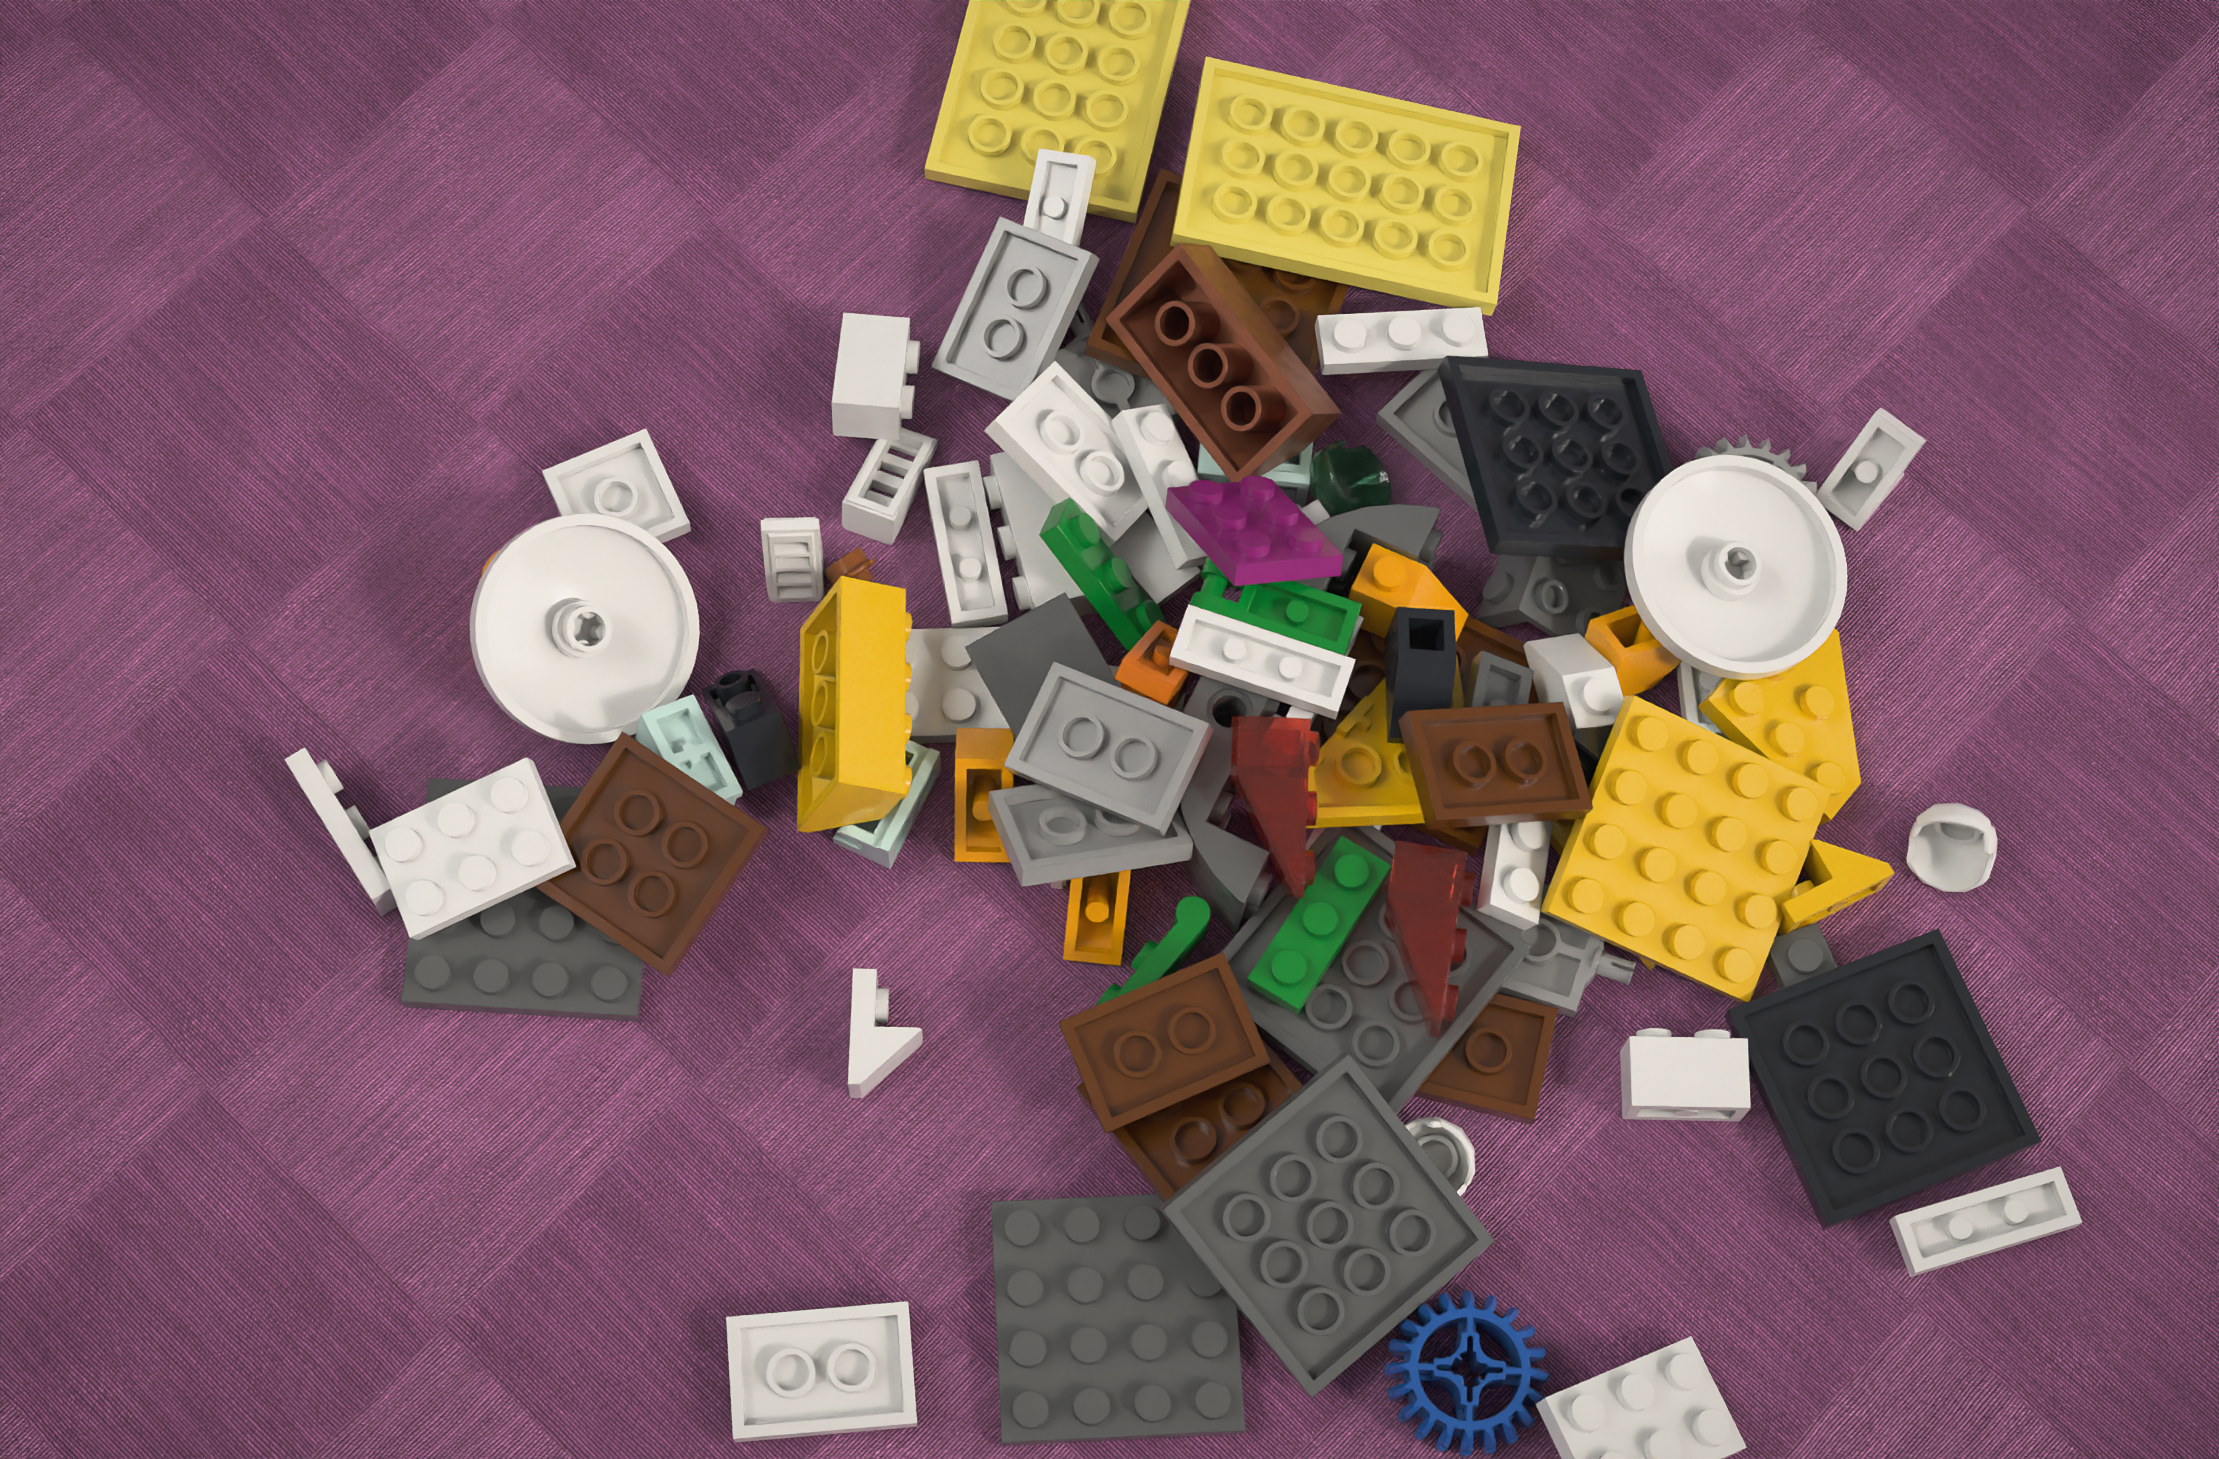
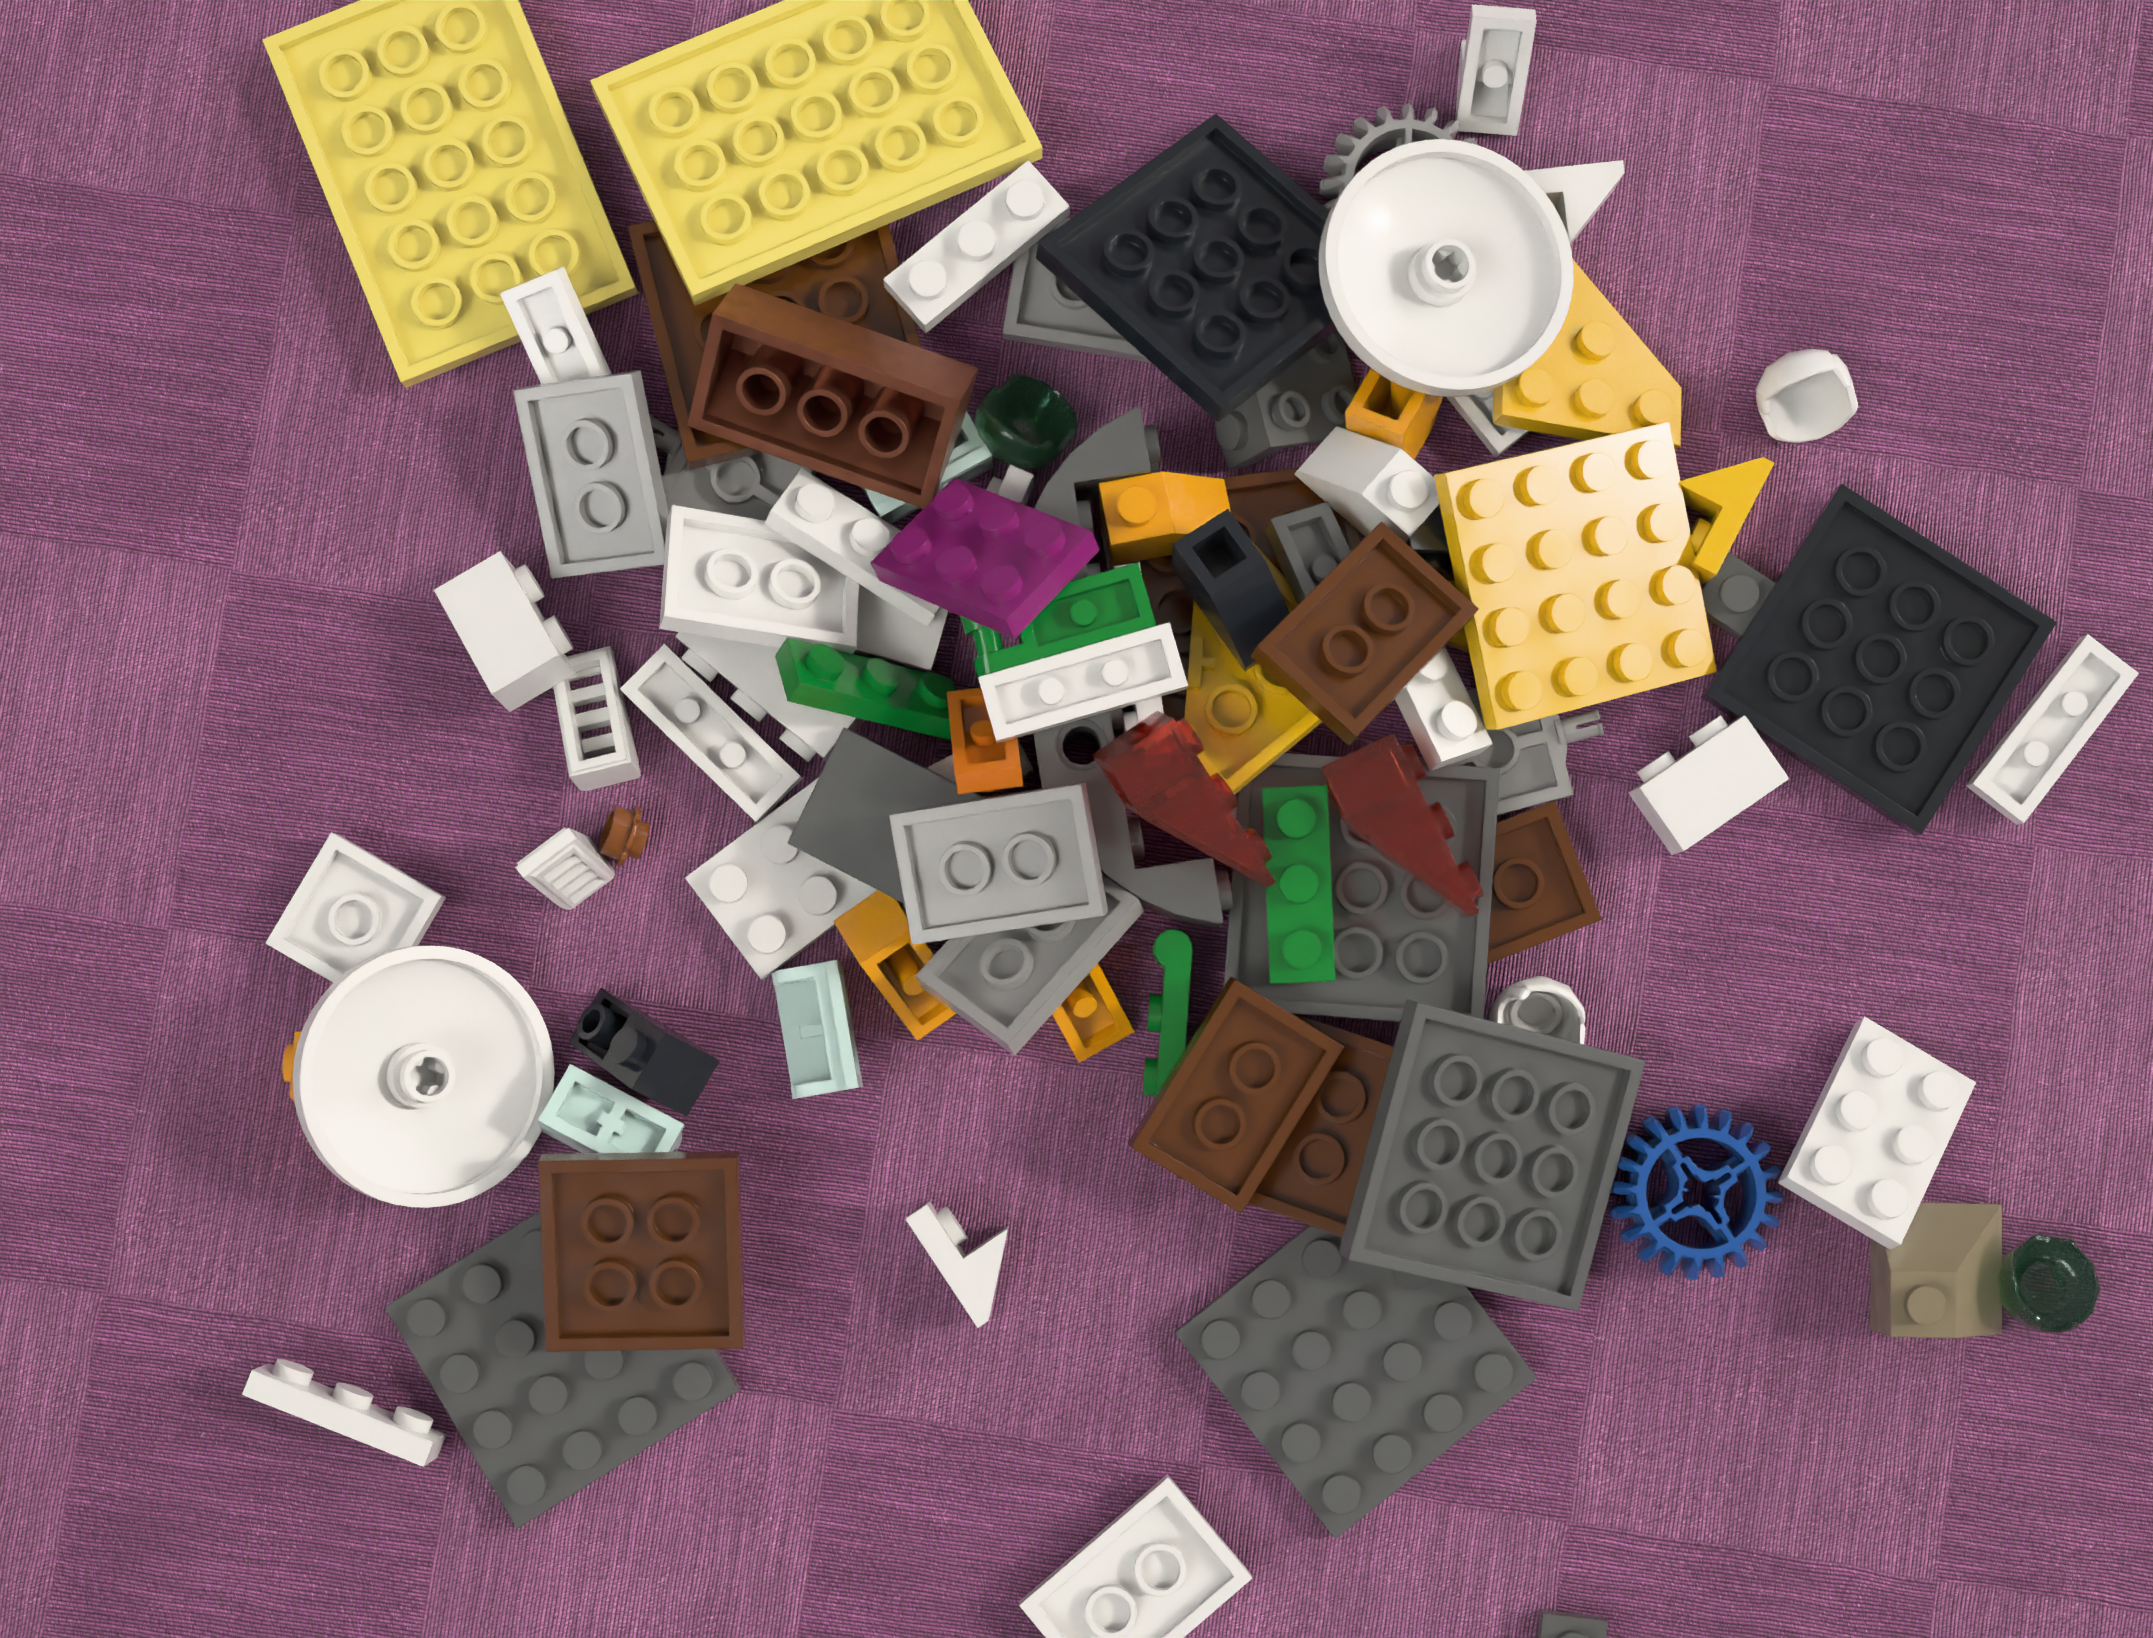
camera: 30 degrees left, 15 degrees up
white plate [368,757,576,940] -> none
yellow slope [797,576,912,833] -> none
none -> white slope [1525,160,1625,245]

